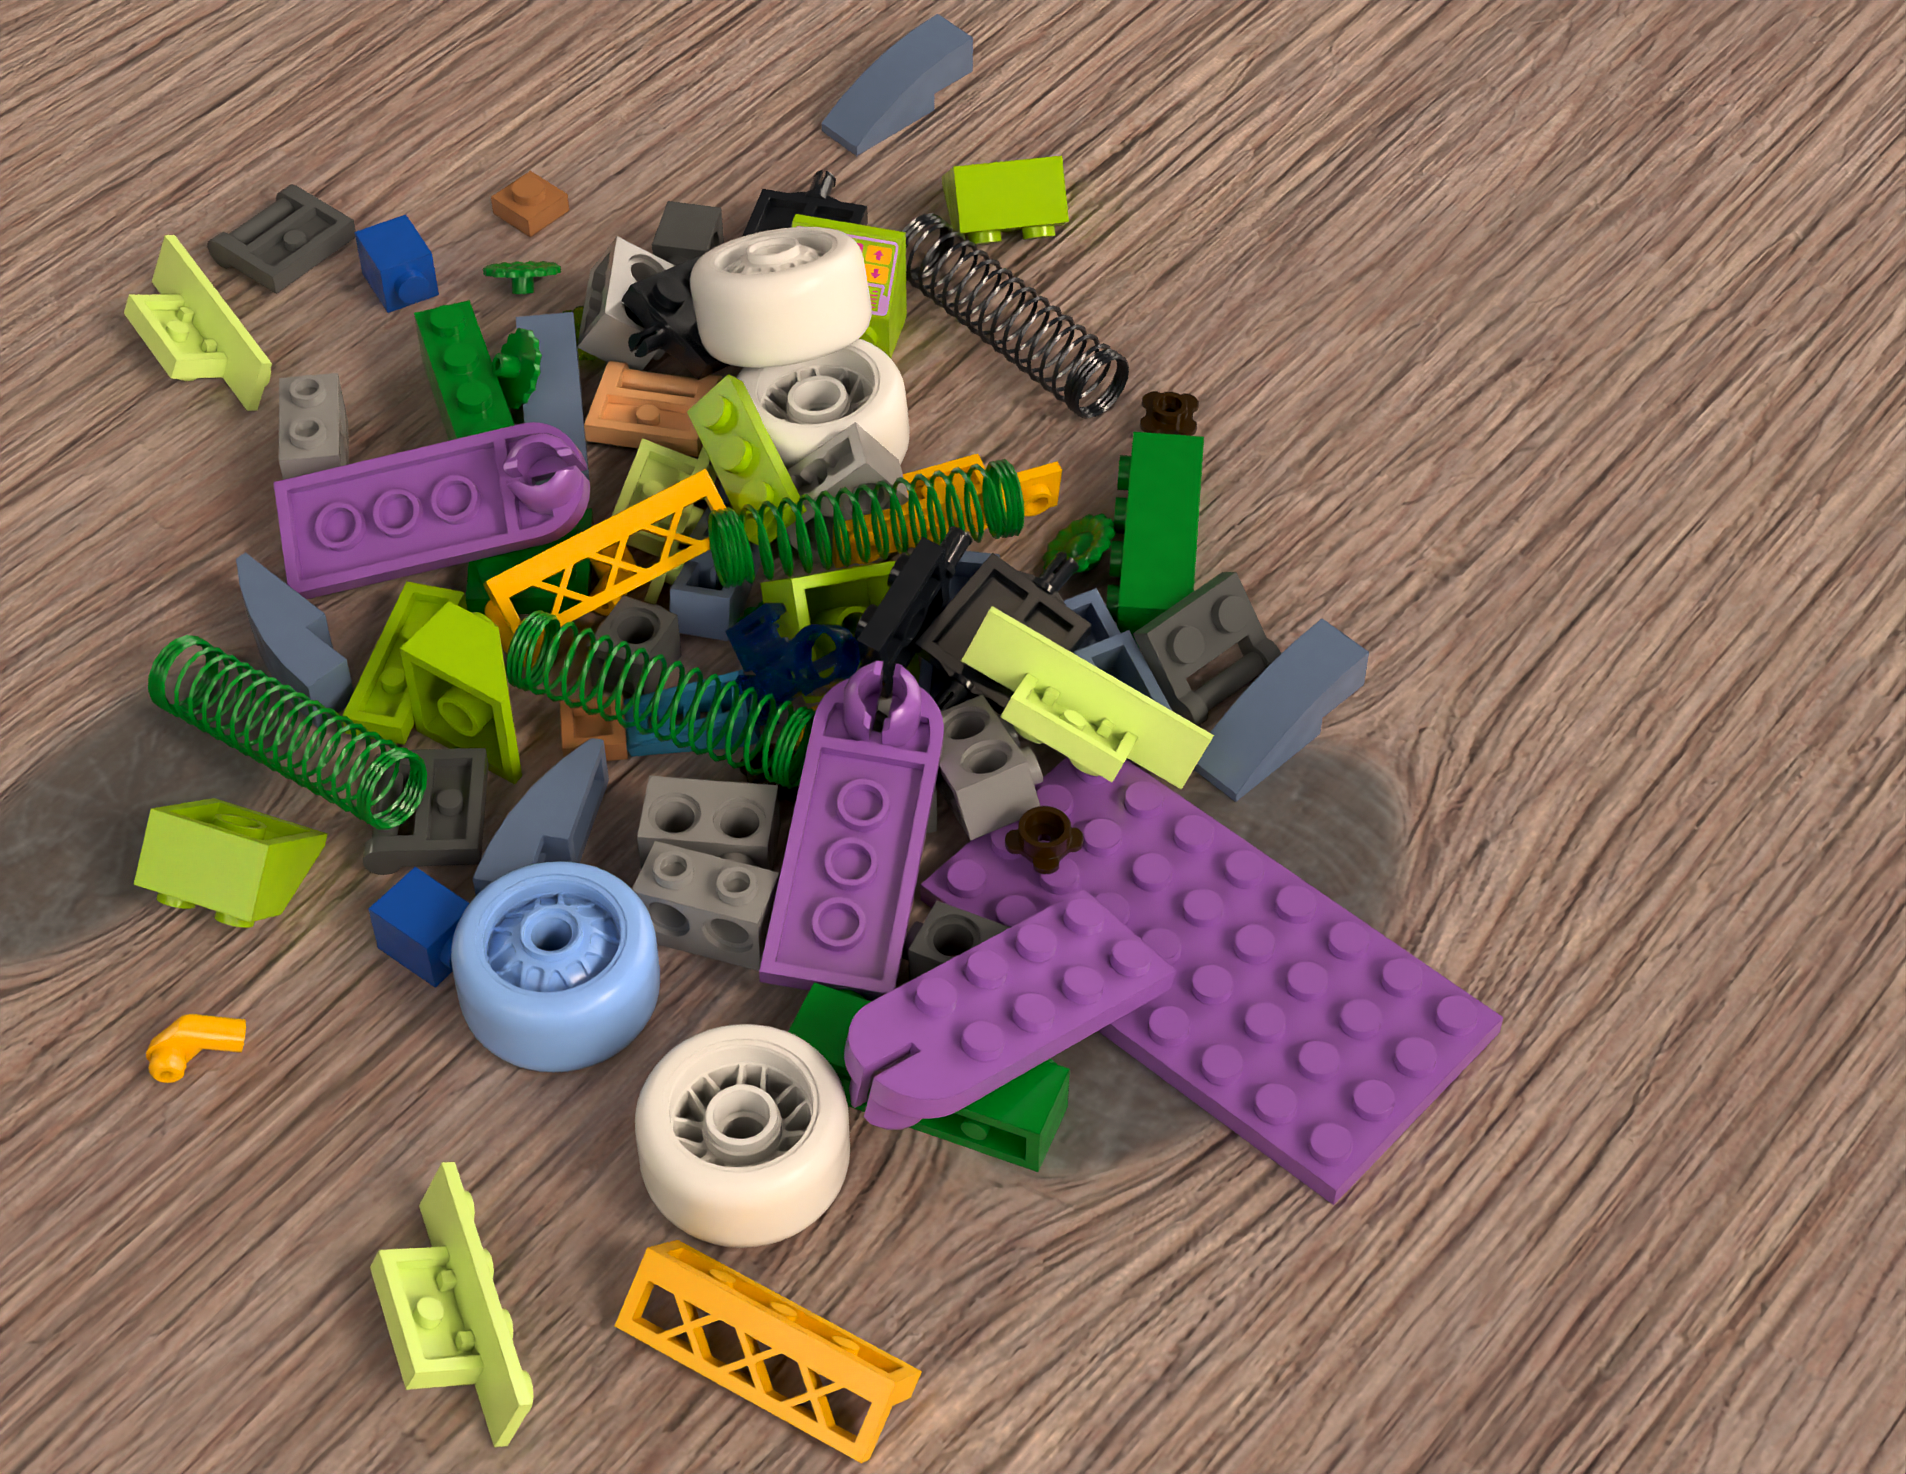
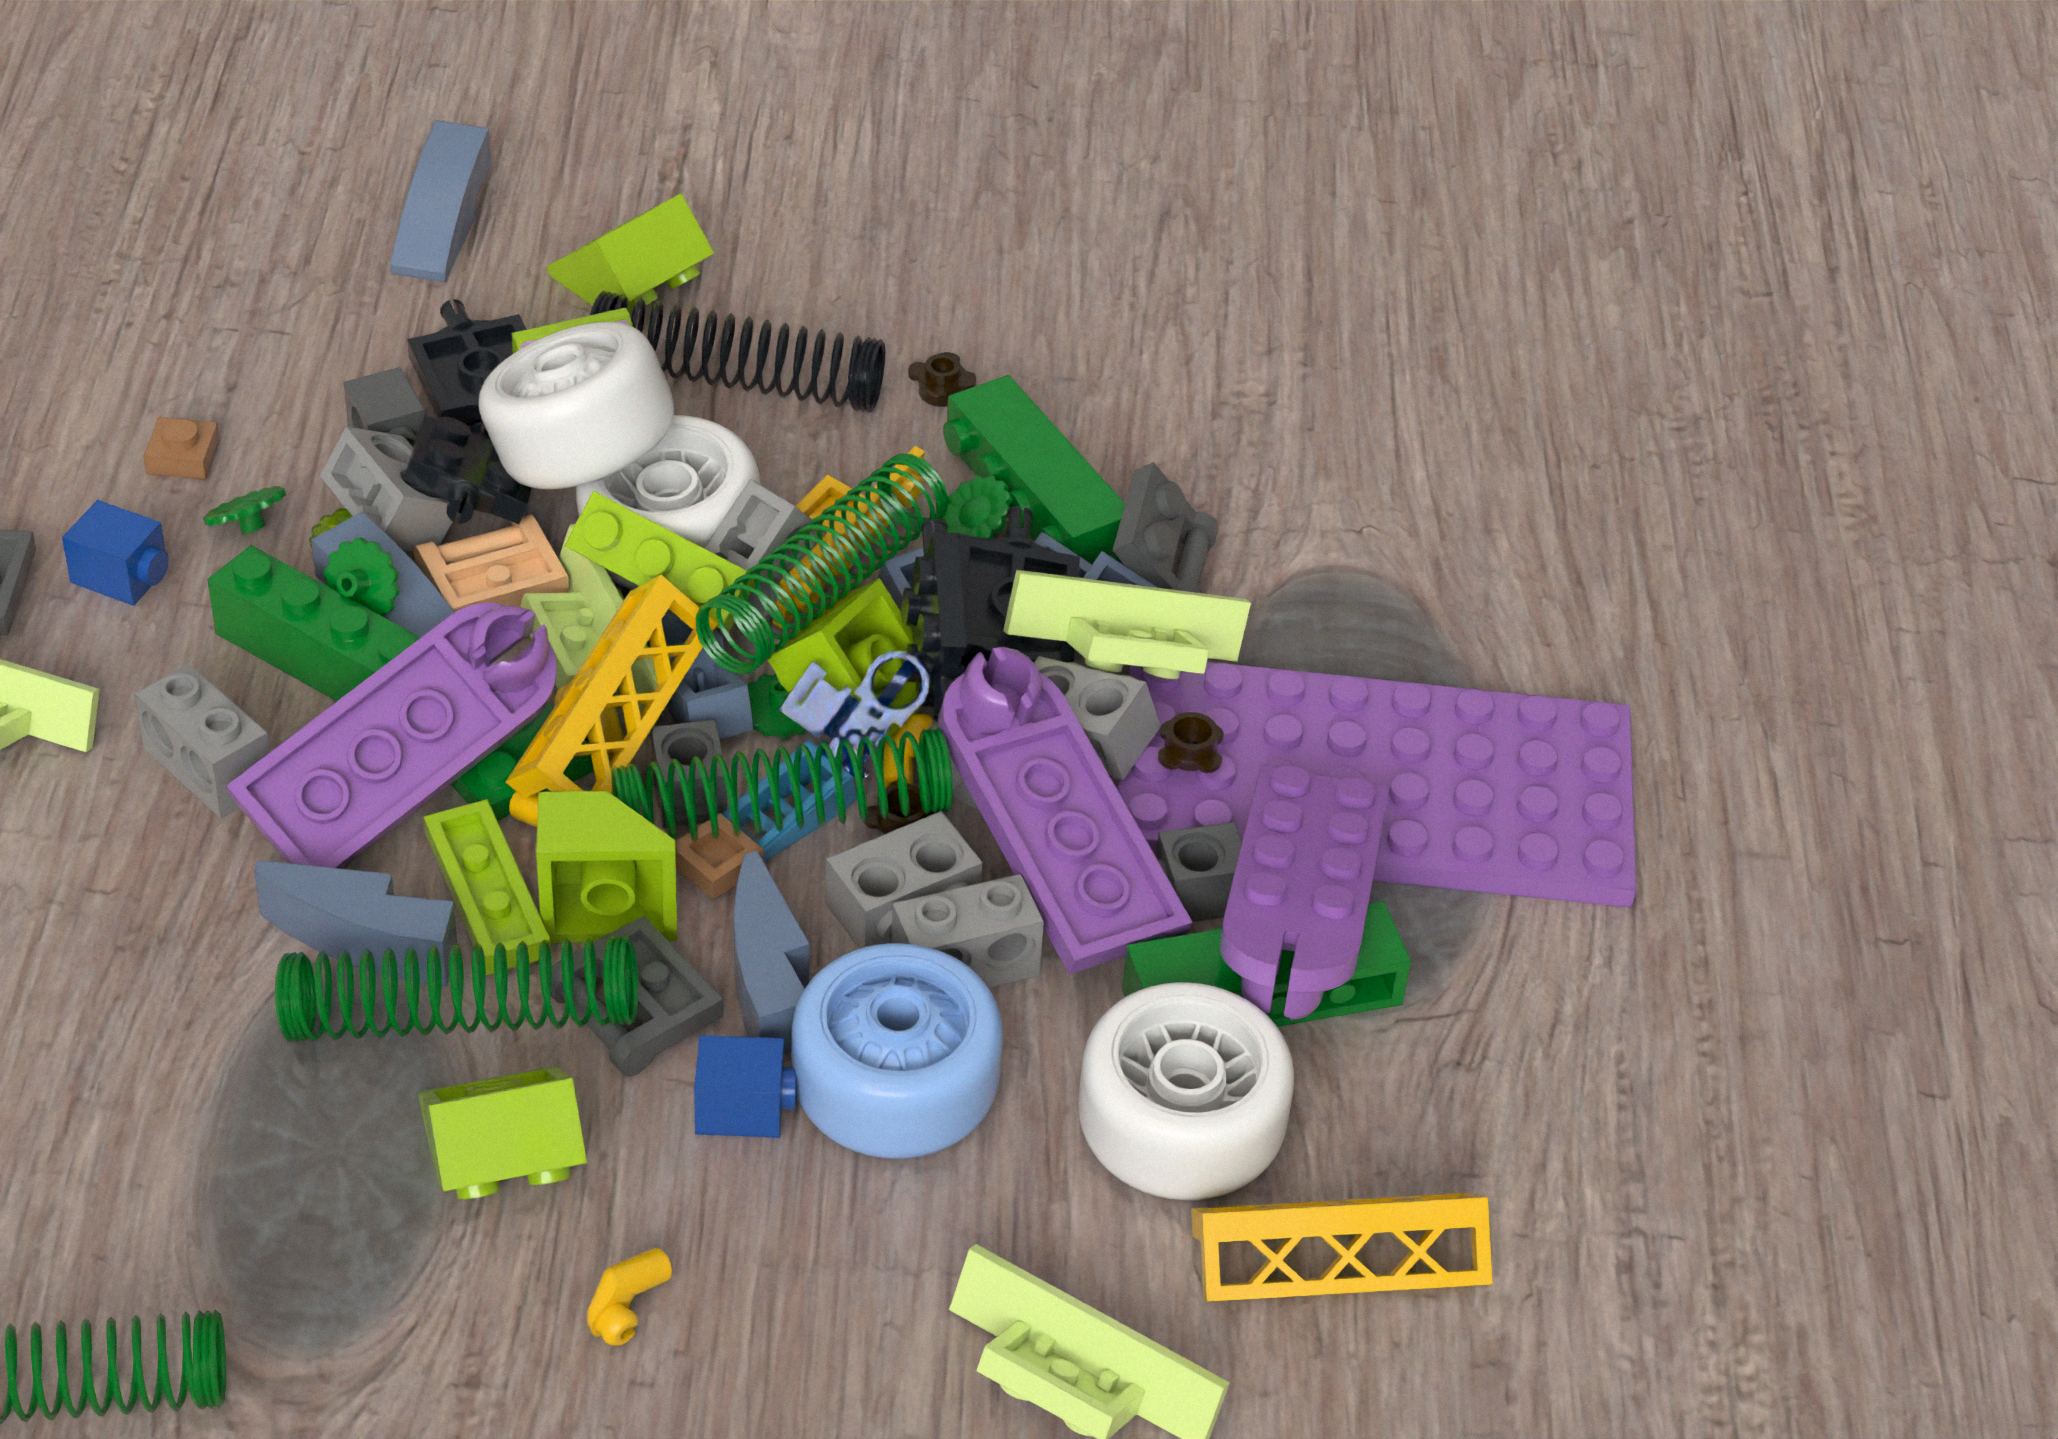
camera: 40 degrees left, 5 degrees down
sand blue slope [1194,618,1369,802] -> none

